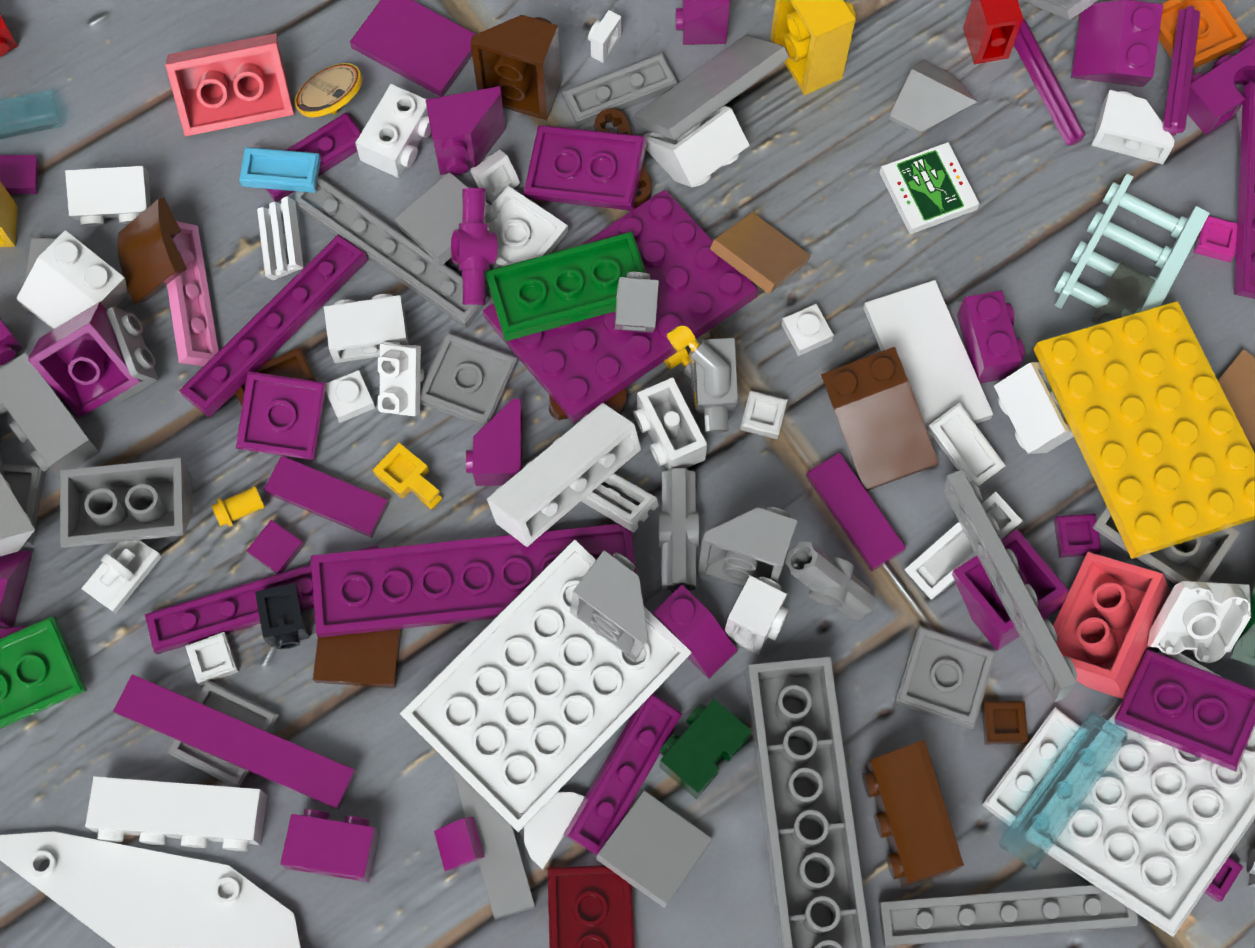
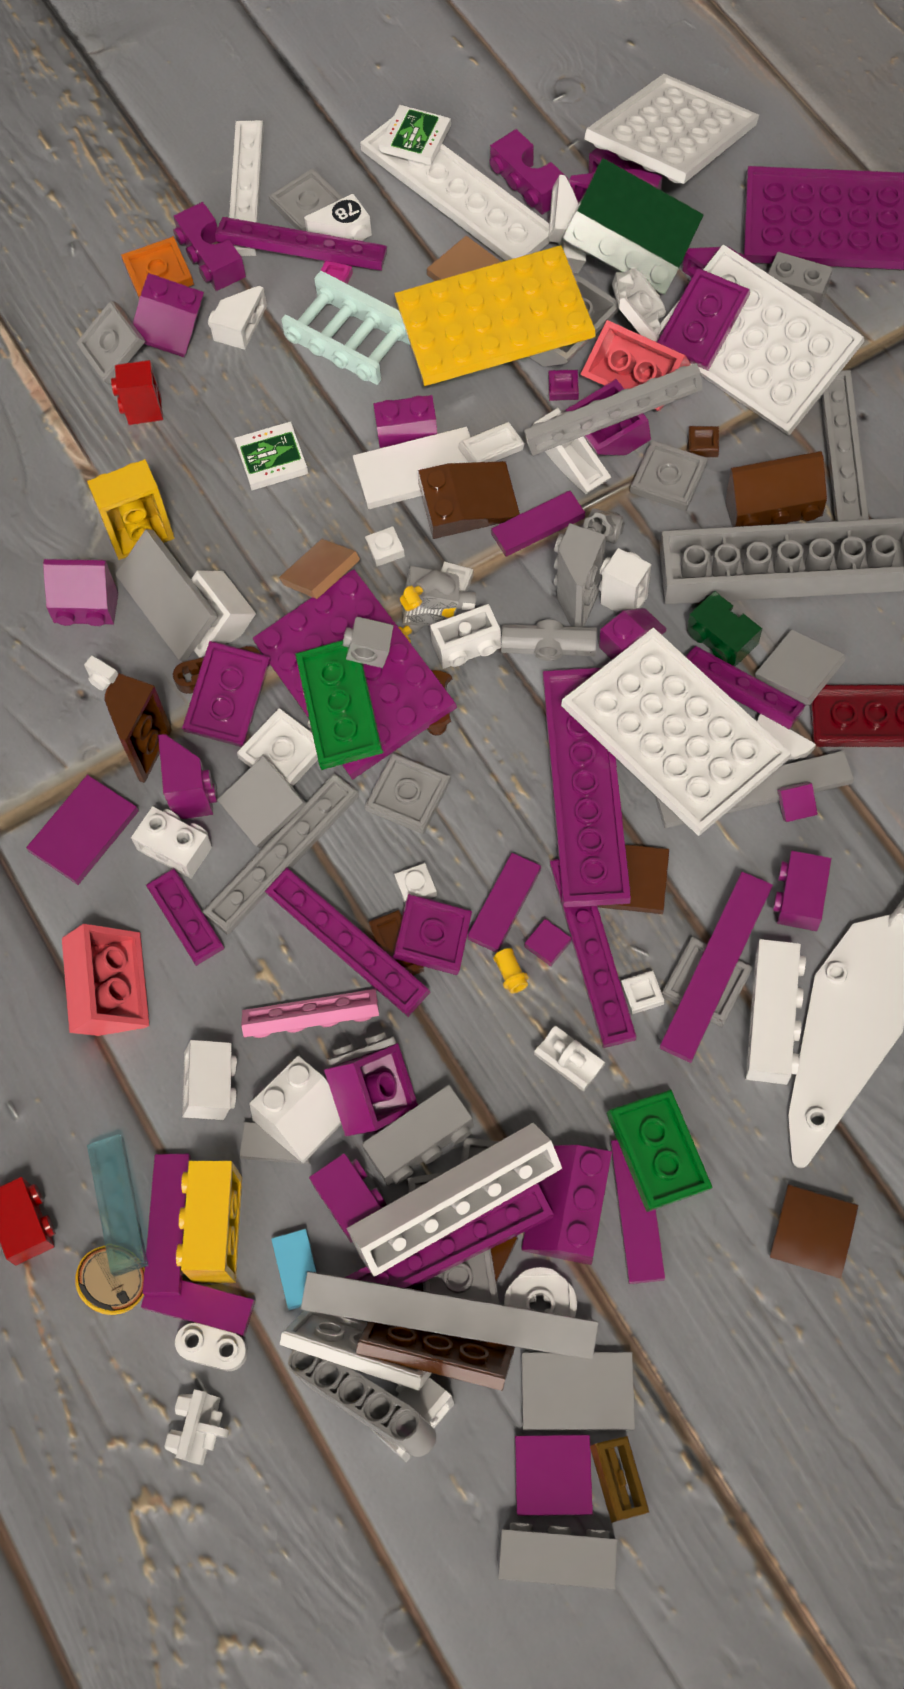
camera: 80 degrees left, 5 degrees down
light grey slope [60,458,193,548] -> none
reddish brown slope [118,198,187,304] -> none
medium azure tile [239,147,321,193] -> none
black bracket [255,583,310,650] -> none
white tile [257,196,304,280] -> none
piece [295,63,363,117] -> none
white brick [324,294,409,363] -> none
yellow plate [372,443,443,510] -> none
white hips [378,342,424,416] -> none
magenta pin [451,188,498,305] -> none
magenta slope [466,399,523,486] -> none
white tile [470,149,521,204] -> none
white brick [487,403,641,547] -> none
light grey tile [563,53,677,128] -> none
light grey slope [569,550,648,661] -> none
white tile [581,473,659,533] -> none
light grey slope [889,60,977,135] -> none
white tile [982,707,1089,831] -> none
white brick [994,362,1074,454] -> none
clear light blue tile [999,711,1128,870] -> none
magenta axle [1014,19,1085,146] -> none
clear smoke plate [1092,261,1156,324] -> none
magenta axle [1162,6,1200,135] -> none

